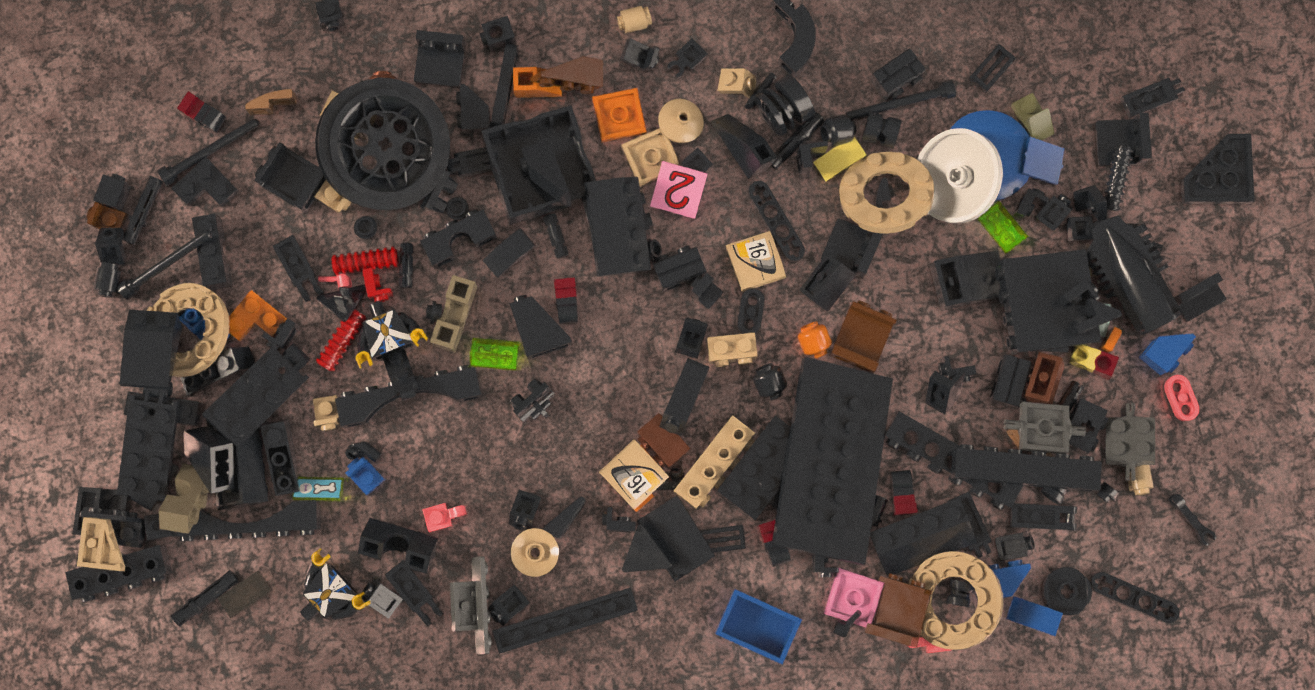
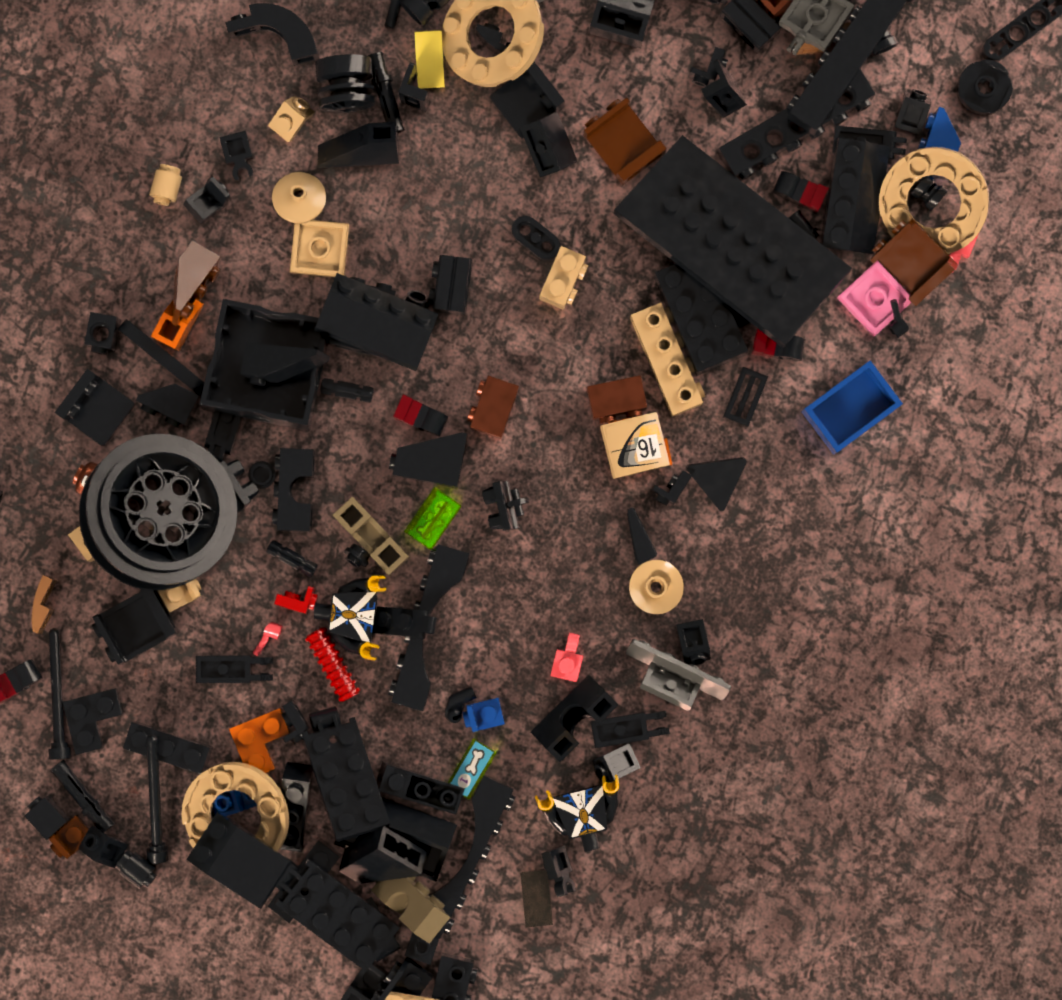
camera: 60 degrees left, 5 degrees up
black pin [171,570,239,627] -> none
tan bracket [313,395,340,431] -> none
black piece [316,284,366,321] -> none
red piece [331,246,399,276] -> none
black plate [354,216,378,240] -> none
black slope [482,228,536,278] -> none
black plate [492,587,638,654] -> none
black bracket [508,490,541,531] -> none
orange tile [592,88,647,143] -> none
black piece [637,495,715,582] -> none
bright pink tile [650,161,708,219] -> none
black arm [656,466,684,490] -> none
black slope [659,358,710,436] -> none
black bracket [675,317,708,359] -> none
black plate [681,147,713,172] -> none
black bracket [691,273,723,309] -> none
tan slope [726,231,786,292] -> none
black piece [744,72,777,109] -> none
black beam [748,181,805,263] -> none
black head [753,363,787,400] -> none
orange head [798,321,832,358] -> none
black bracket [812,554,839,577] -> none
black head [820,115,857,147] -> none
blue slope [1006,596,1063,636] -> none
black plate [1010,503,1078,531] -> none
none -> copper brick [467,375,519,439]
none -> black plate [541,845,576,897]

